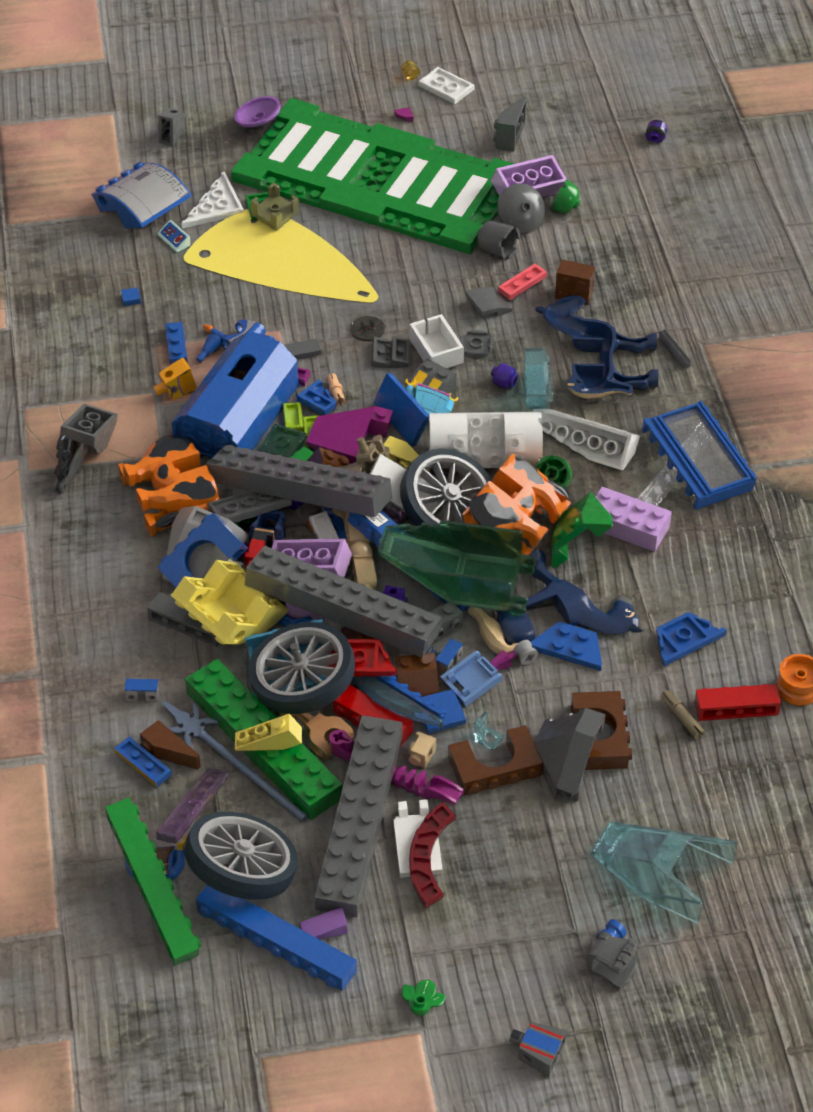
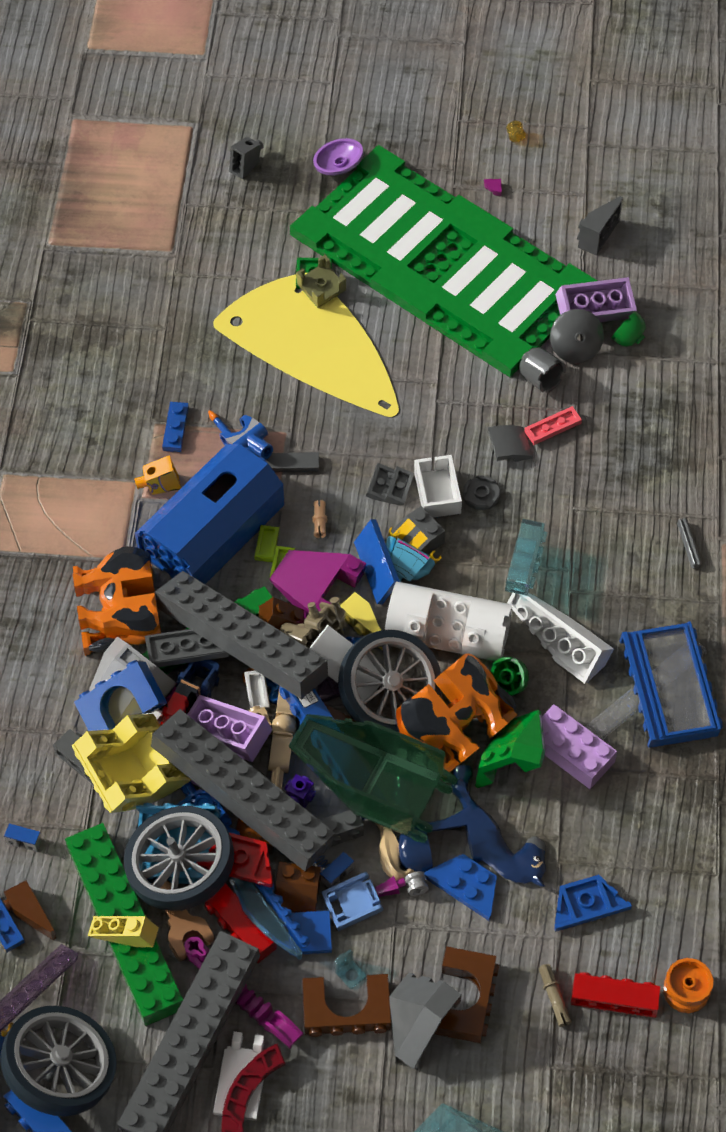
camera: 15 degrees right, 10 degrees up
dark grey slope [53,404,118,493] -> none
slope [91,162,192,229] -> none
blue tile [121,288,141,306] -> none
slope [157,220,190,253] -> none
sand blue piece [162,701,308,822] -> none
white tile [182,172,244,229] -> none
blue cone [196,334,222,363] -> none
clear green tile [258,423,308,458] -> none
blue wing [297,379,337,415] -> none
magenta tile [298,367,311,386] -> none
clear smoke piece [350,316,385,341] -> none
tan brick [408,731,436,768] -> none
white tile [418,67,474,104] -> none
dark purple head [491,363,518,389] -> none
dark blue animal [535,295,659,399] -> none
reddish brown brick [555,260,595,306] -> none

